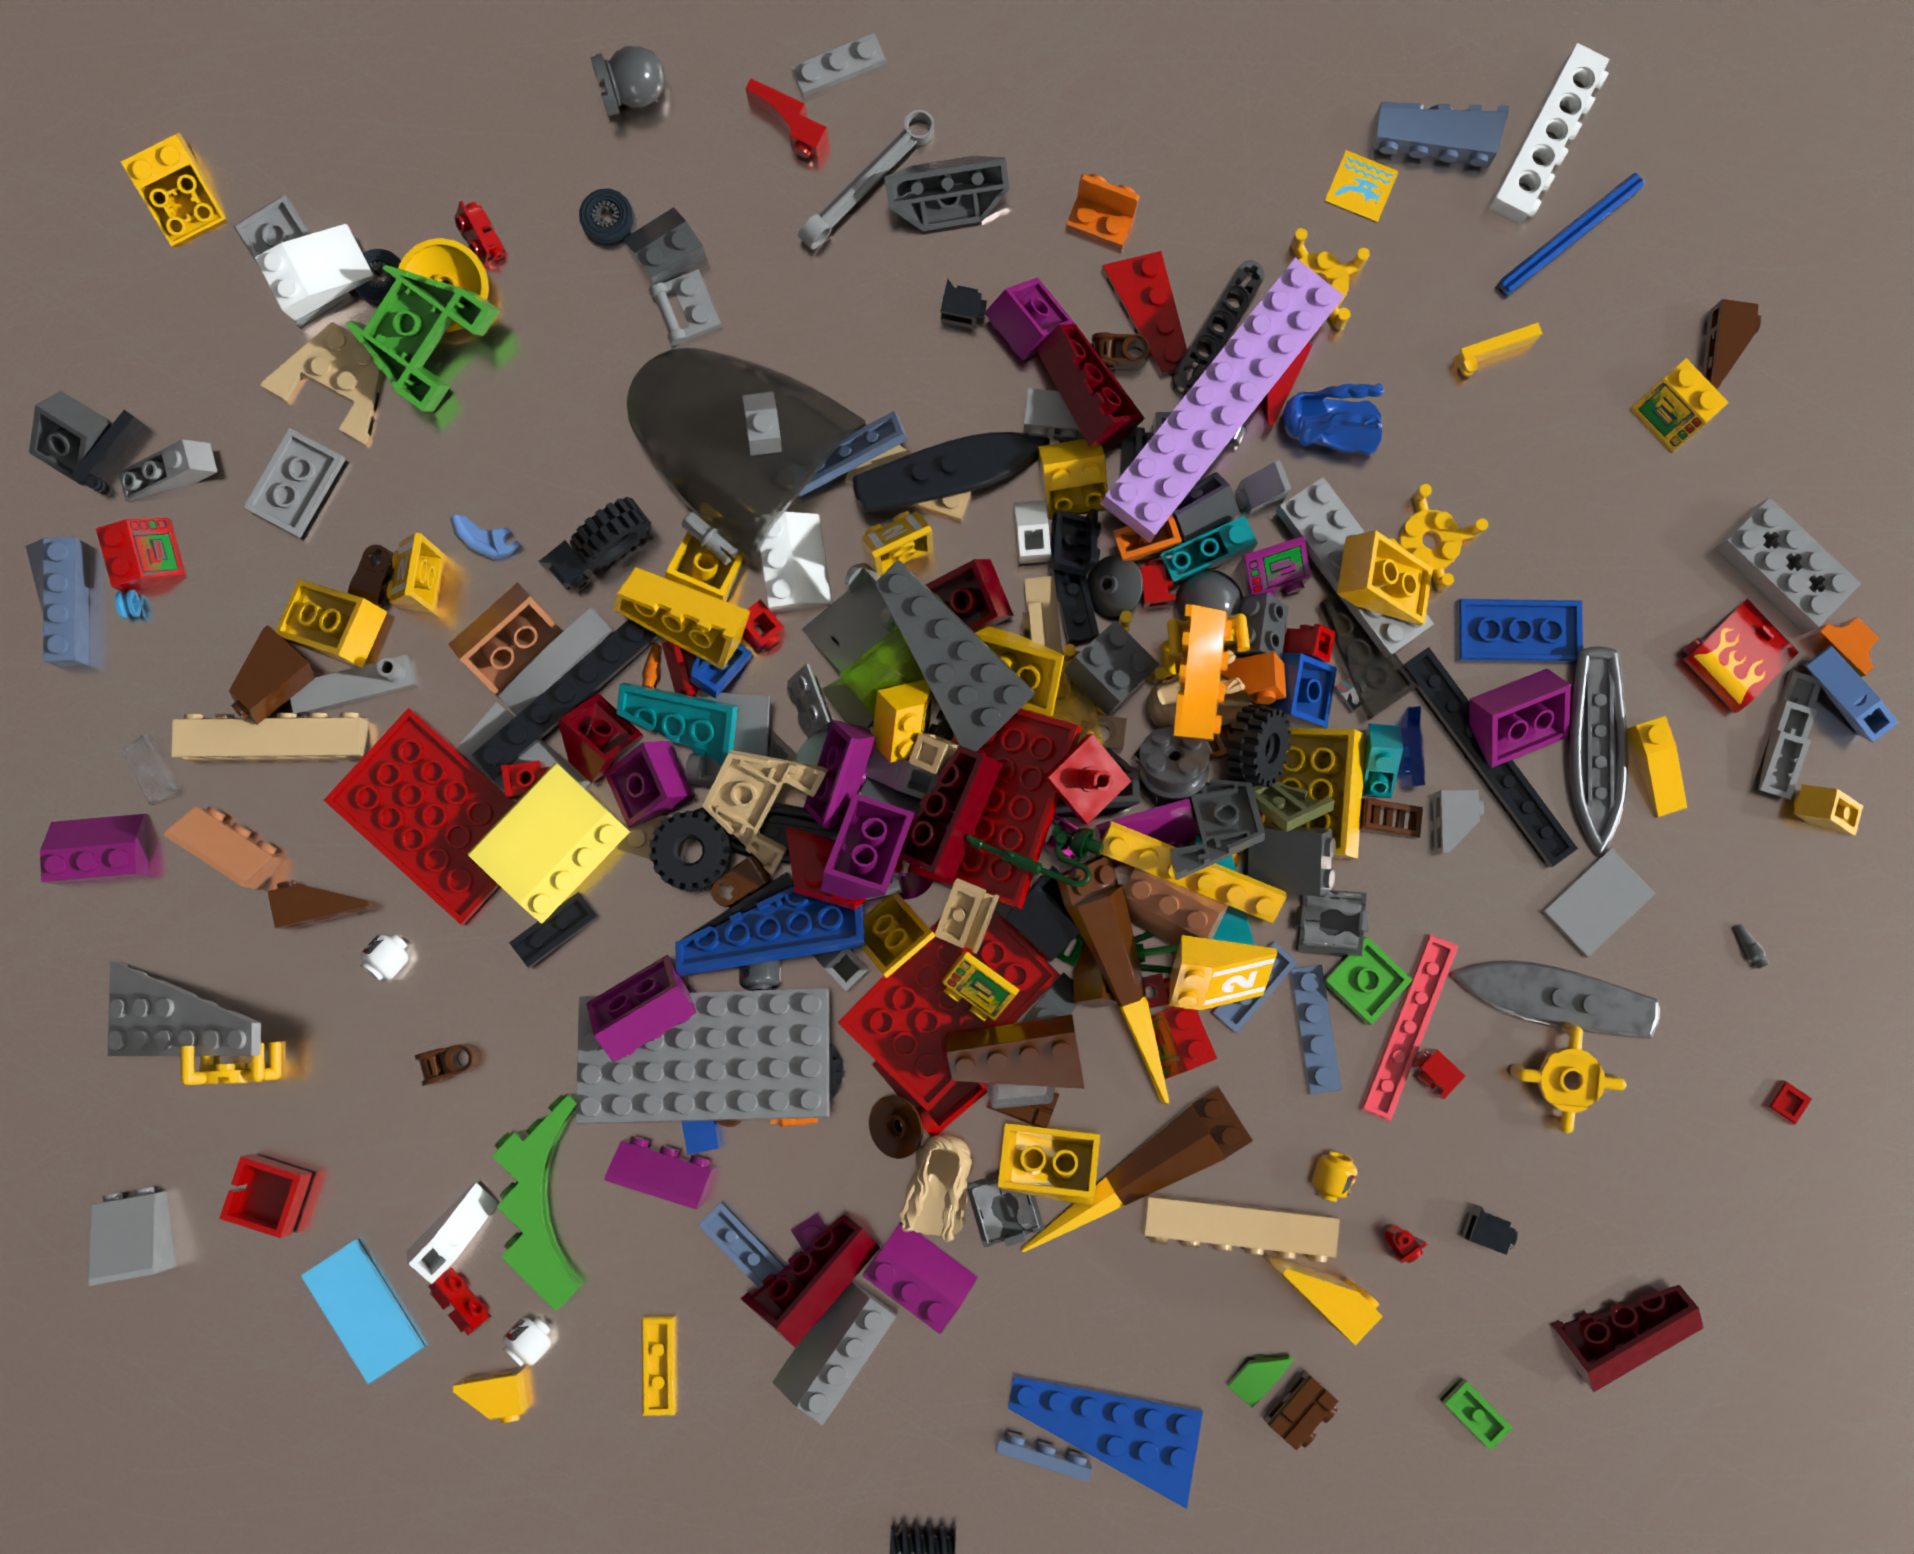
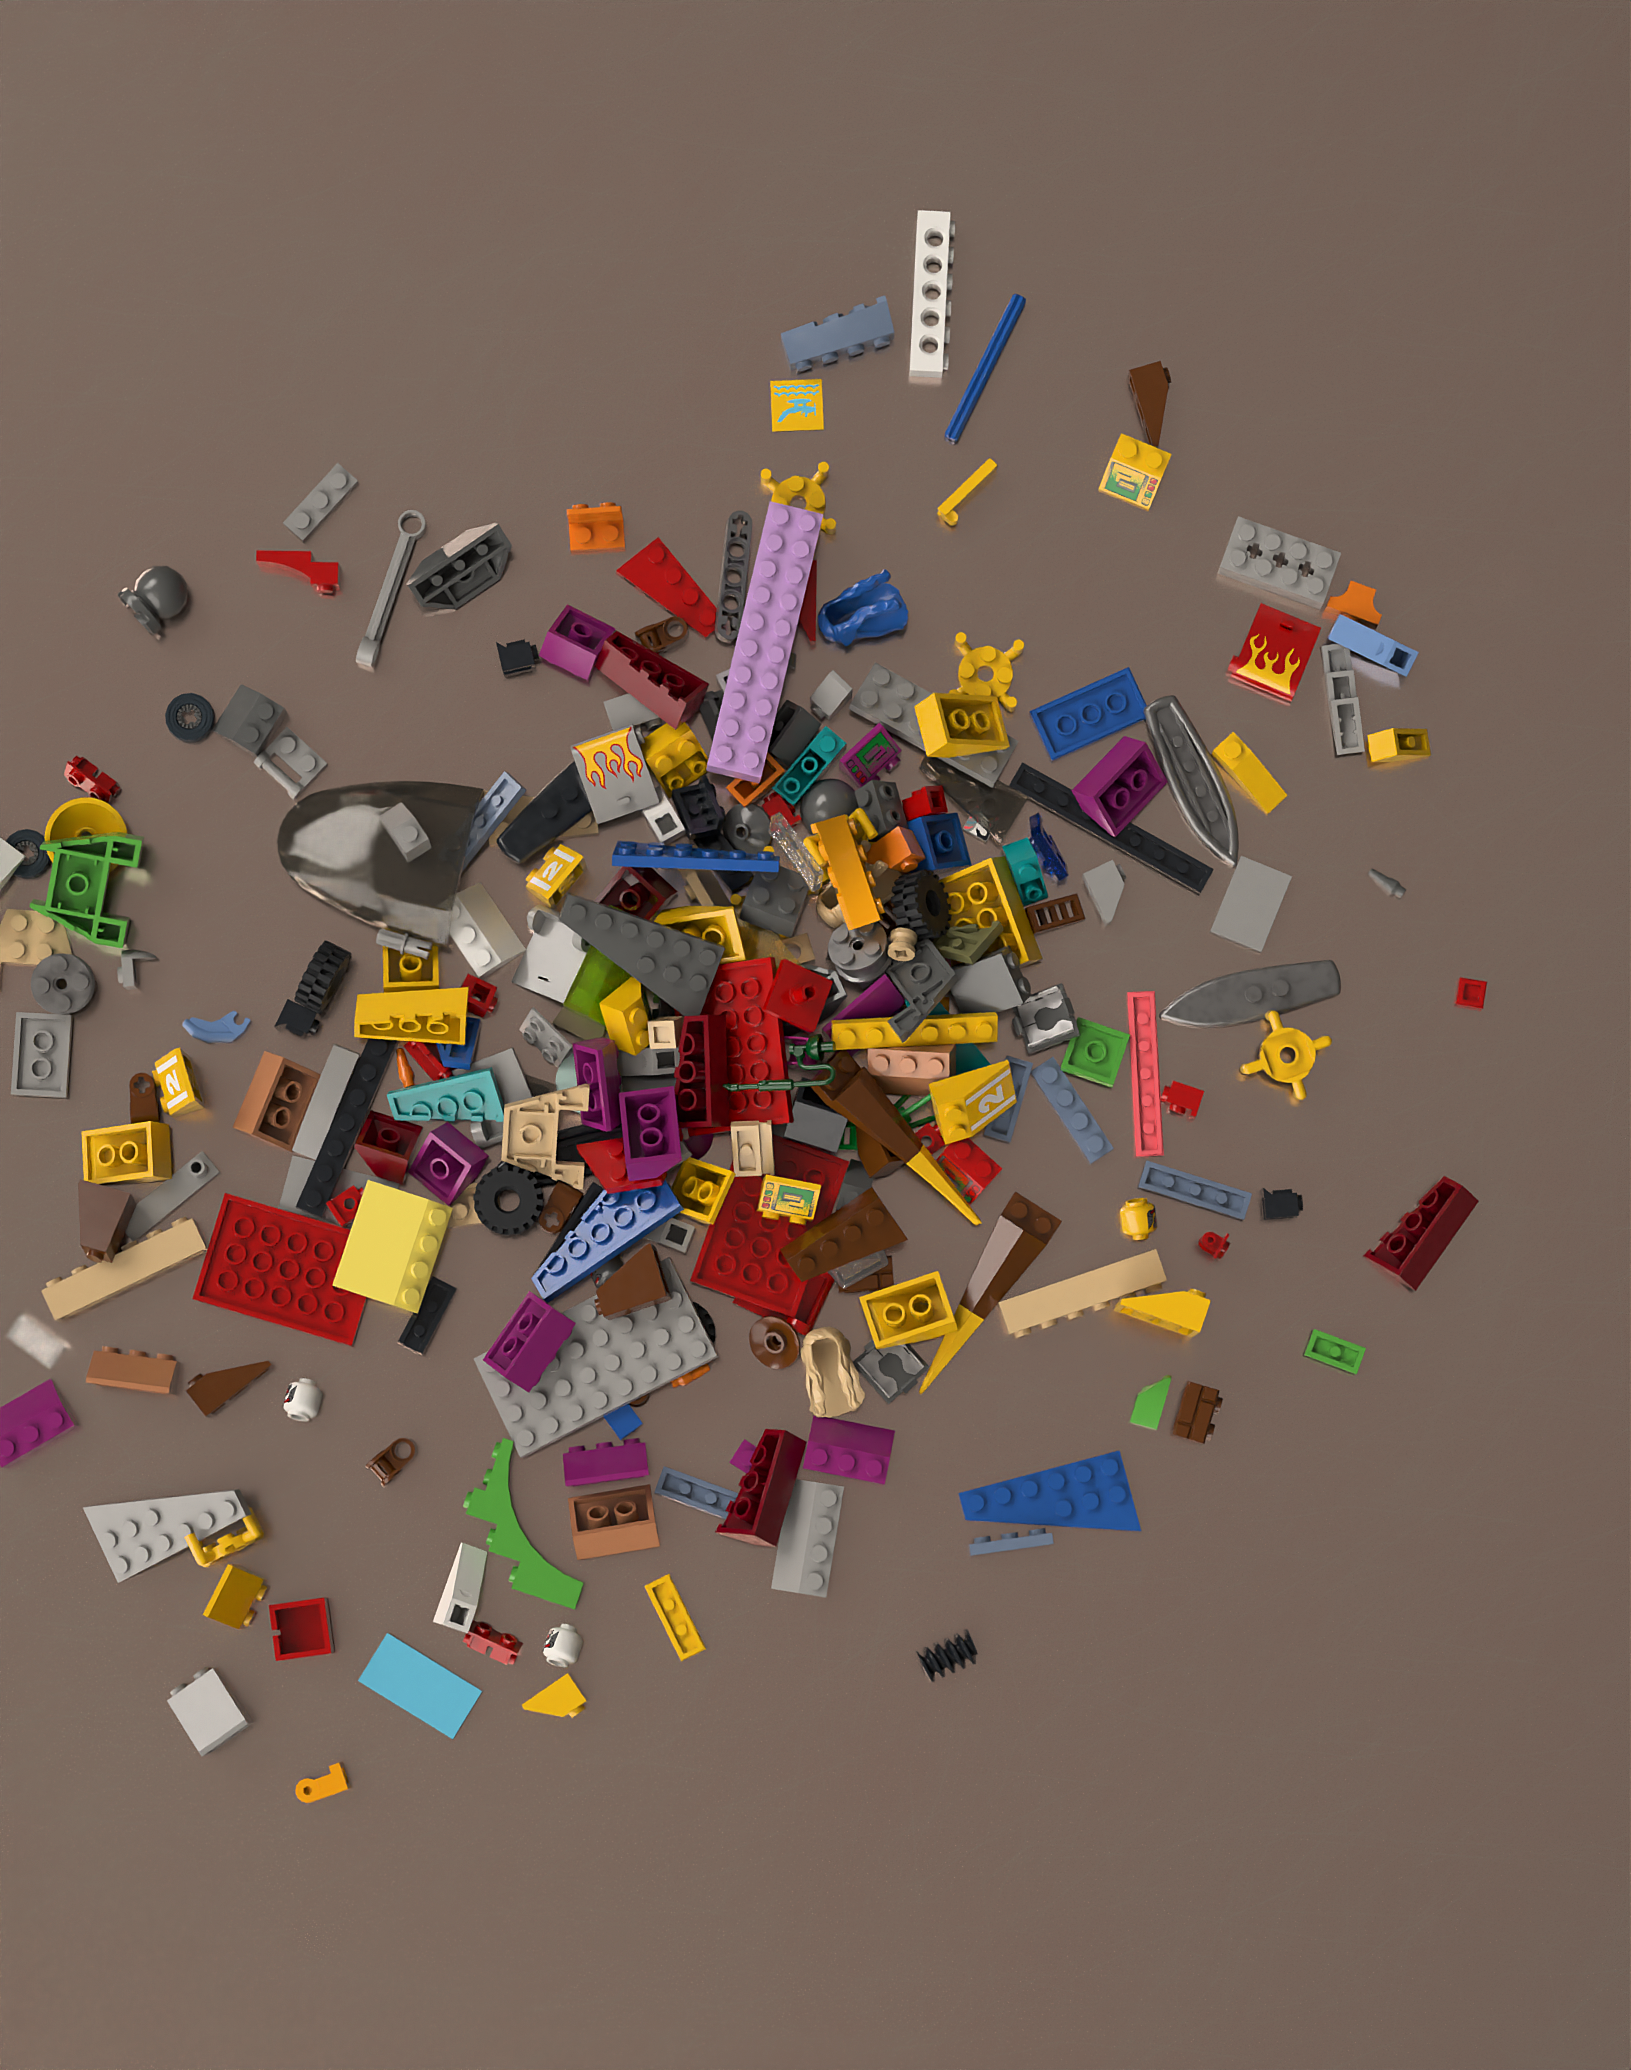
camera: 25 degrees left, 0 degrees up
none -> flat silver wheel [31,954,95,1014]
none -> light grey plate [117,949,156,990]
none -> yellow slope [203,1564,268,1630]
none -> light orange leg [295,1762,351,1803]
none -> nougat slope [568,1484,660,1560]
none -> light grey door [571,724,660,824]
none -> reddish brown slope [594,1243,672,1320]
none -> blue wing [612,841,780,872]
none -> clear tile [768,812,824,892]
none -> tan wheel [888,928,917,961]
none -> sand blue plate [1138,1160,1252,1220]

